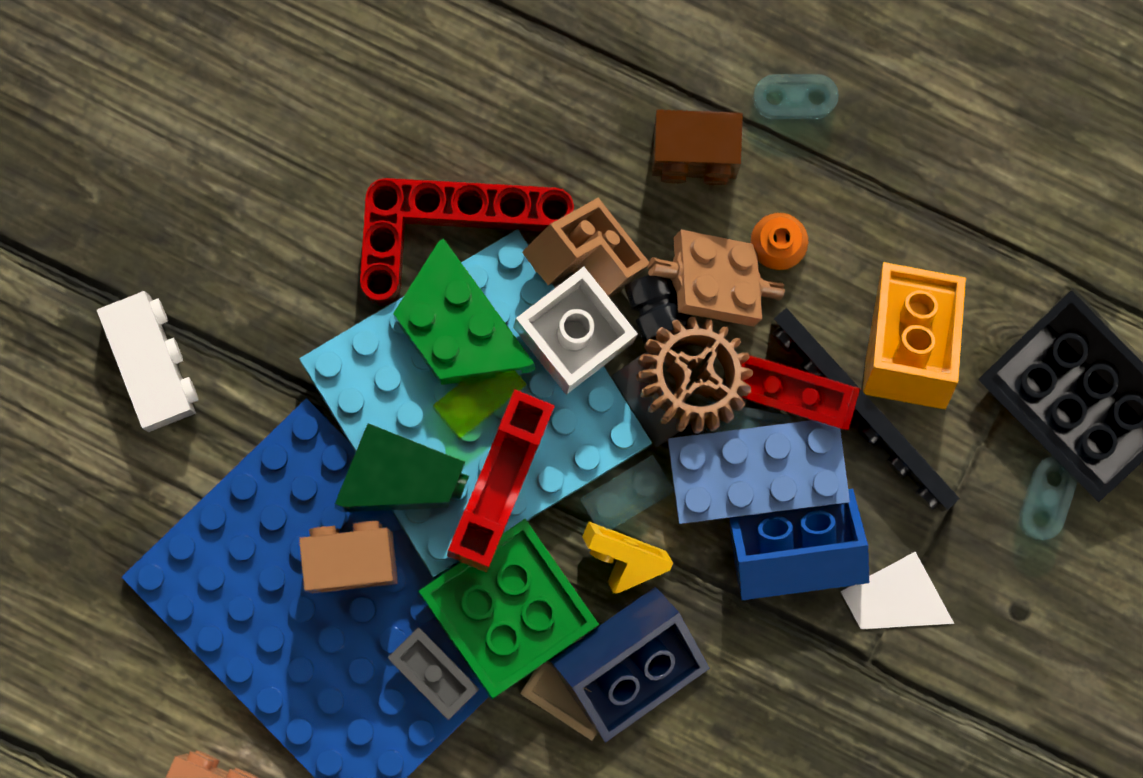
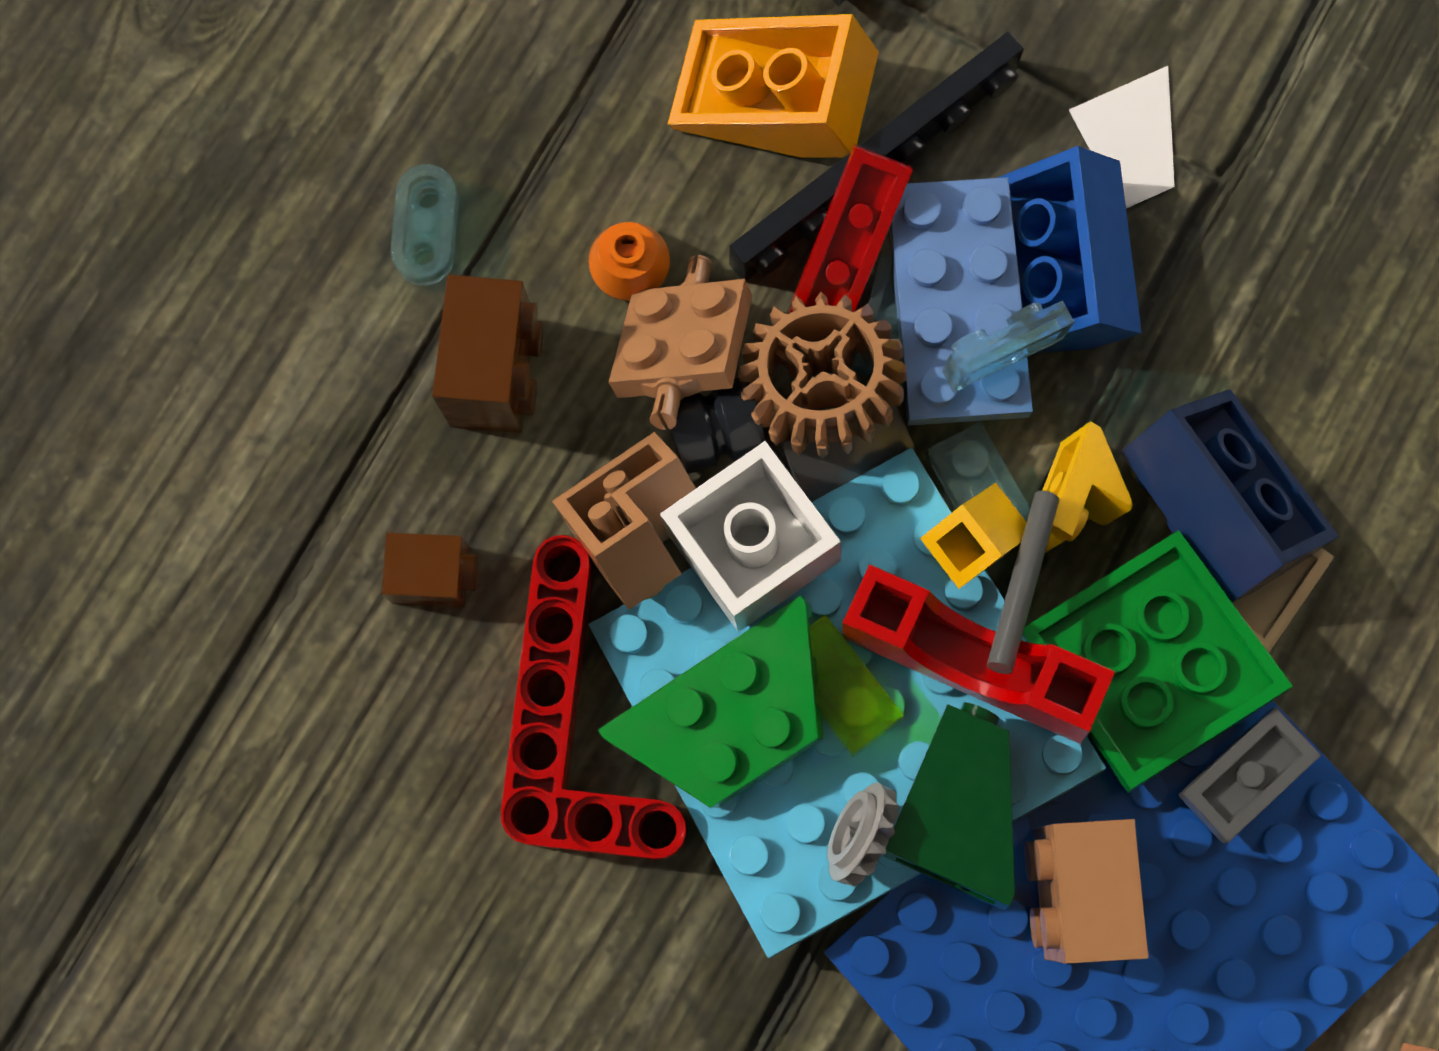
camera: 85 degrees left, 5 degrees down
none -> reddish brown brick [381,532,478,607]
none -> light grey gear [827,783,899,887]
none -> yellow brick [920,483,1027,589]
none -> clear light blue plate [942,300,1074,392]
none -> dark grey bar [987,491,1060,674]

